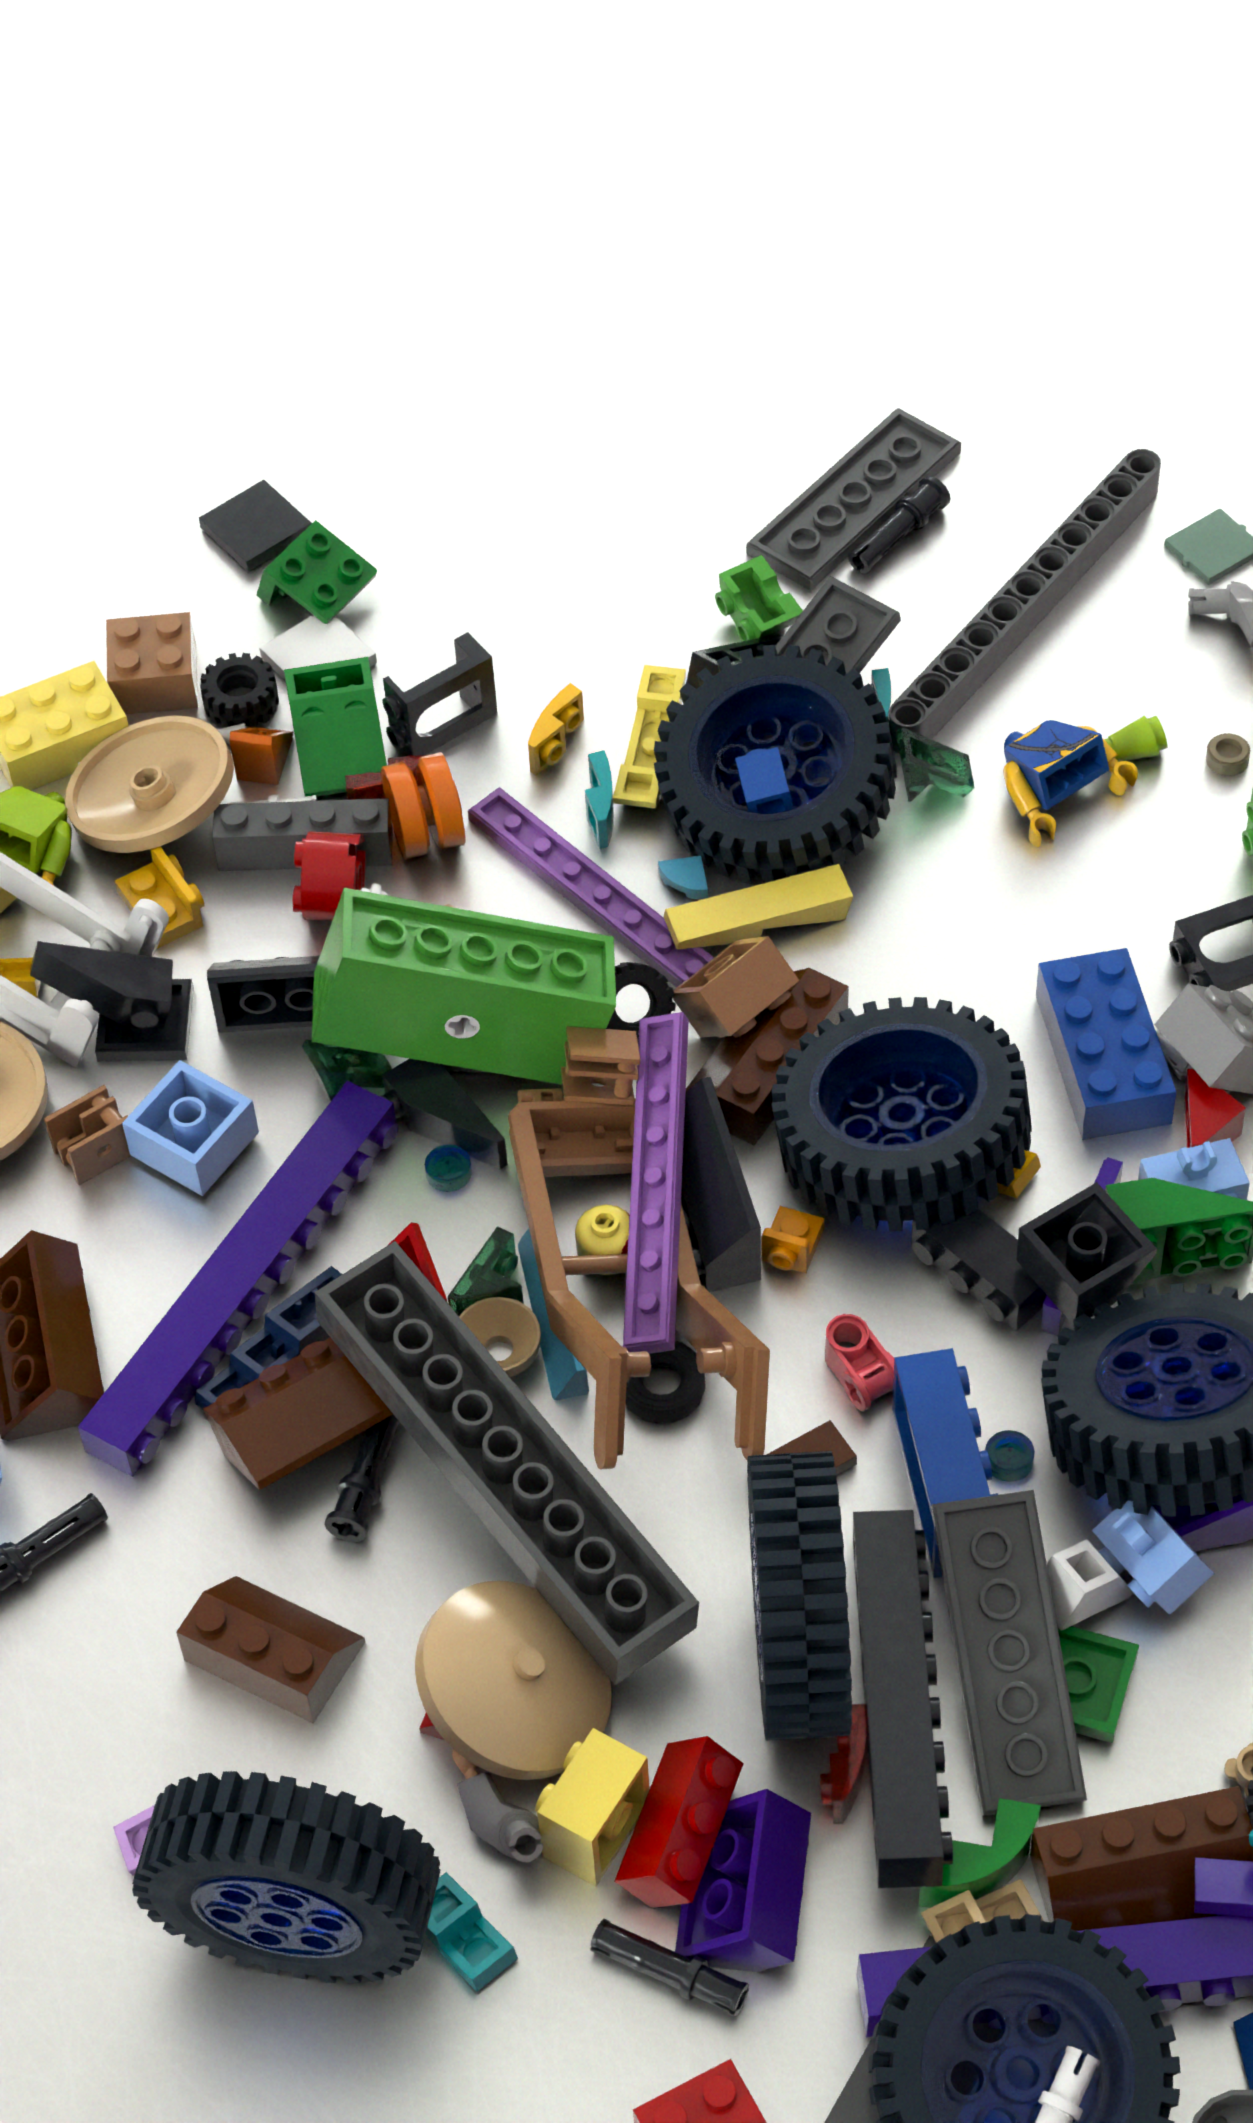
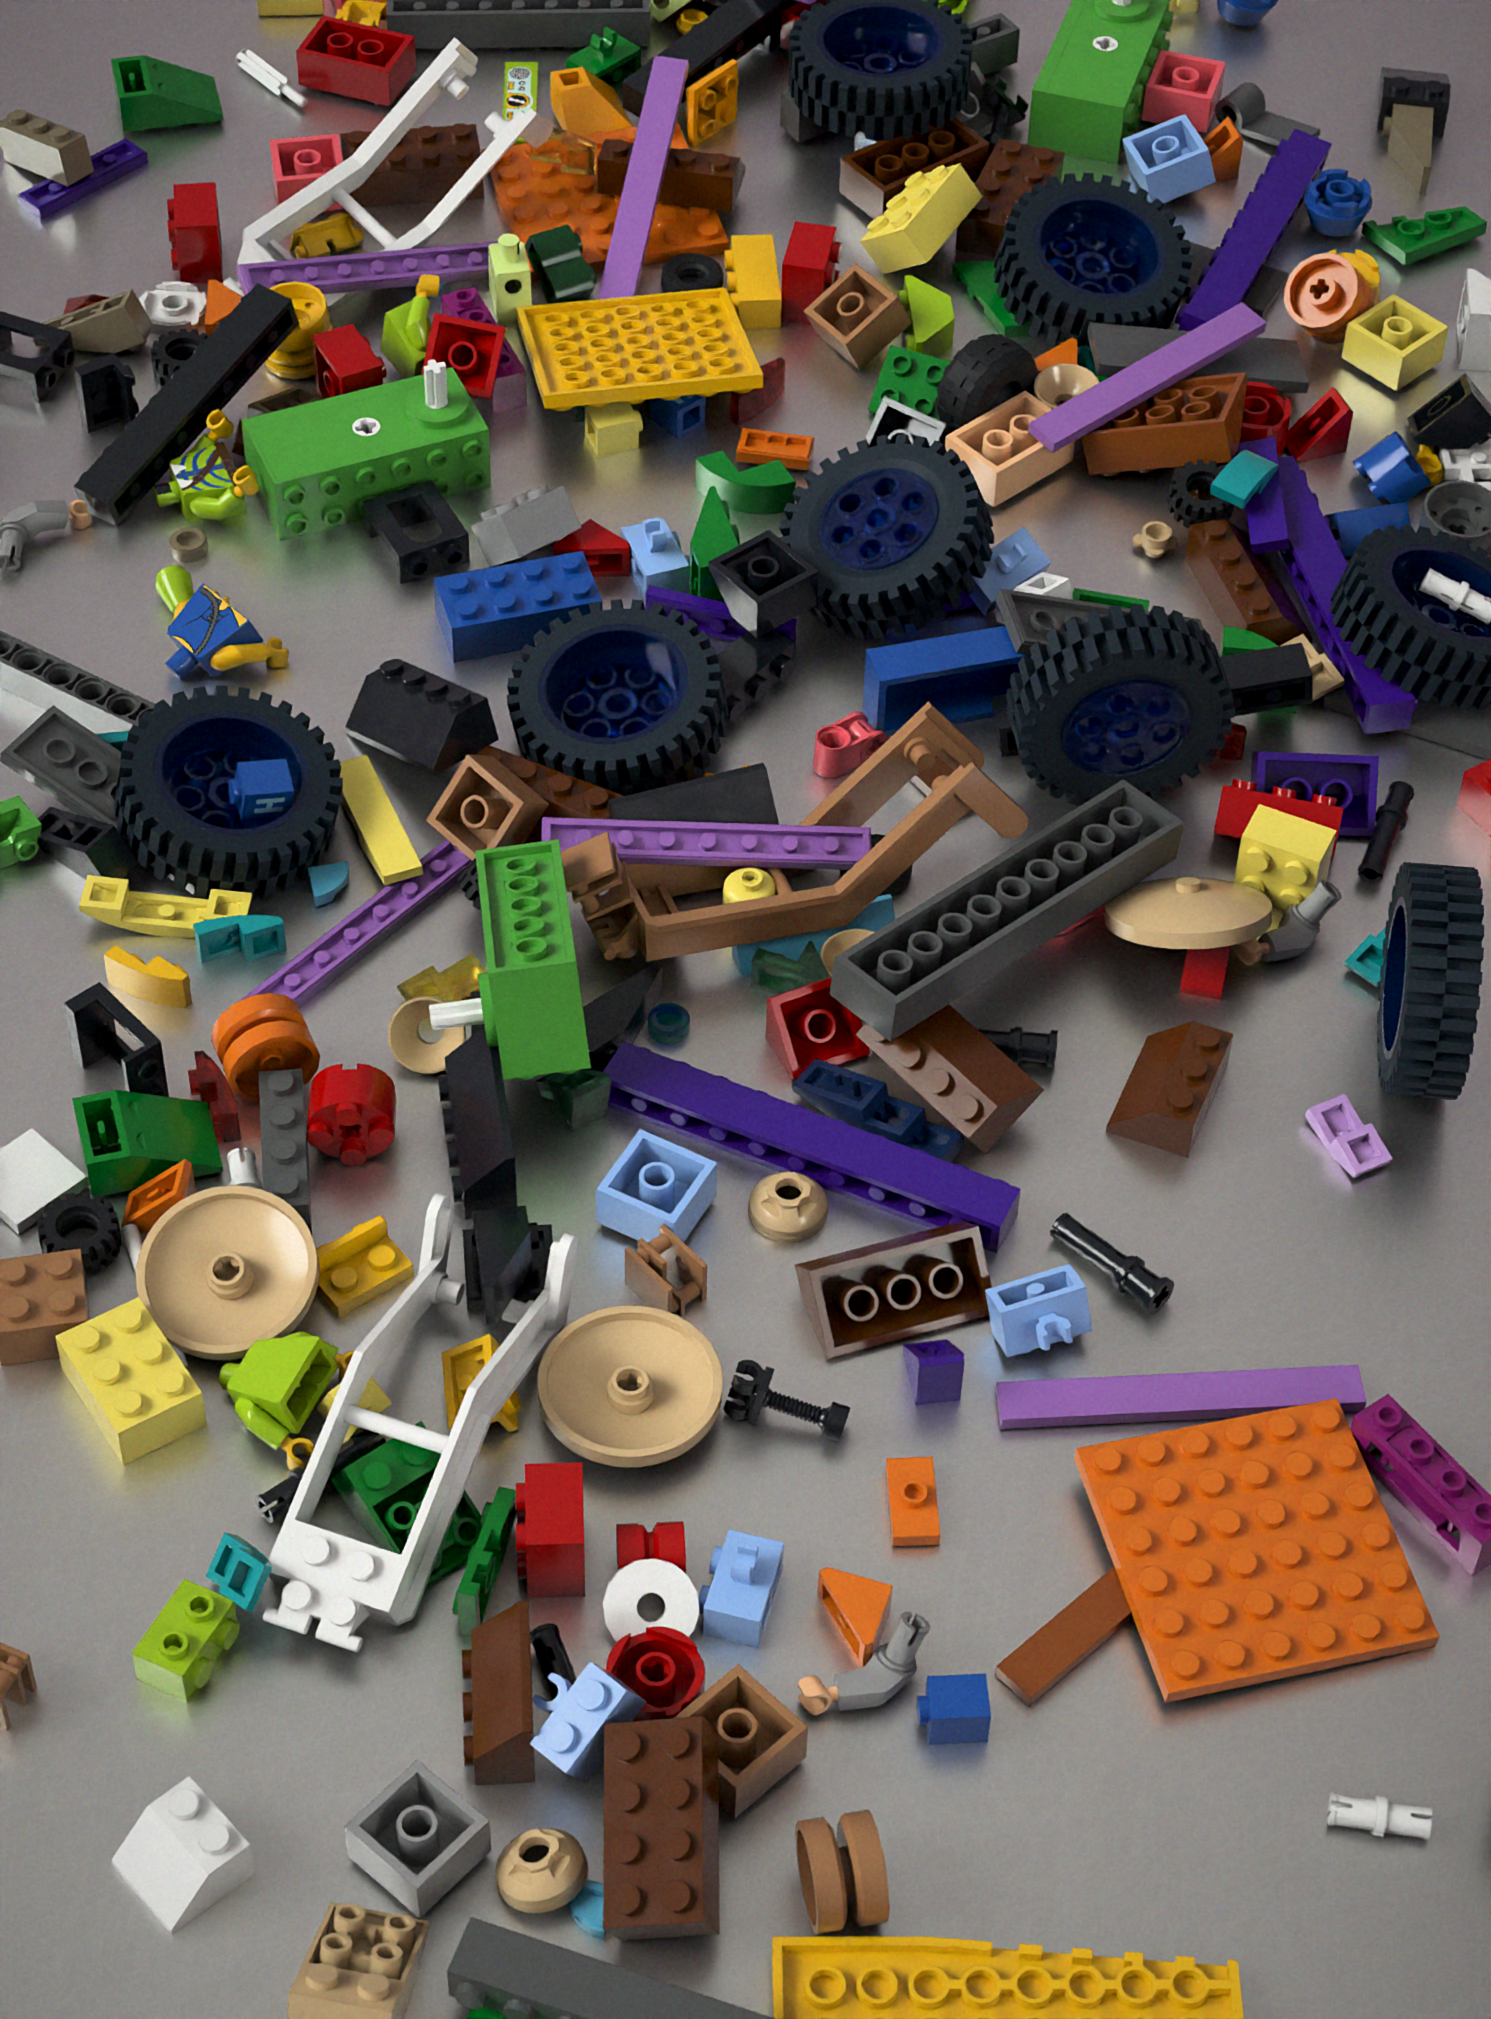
camera: 100 degrees left, 5 degrees down
none -> black slope [345,659,499,776]
none -> tan piece [748,1171,828,1243]

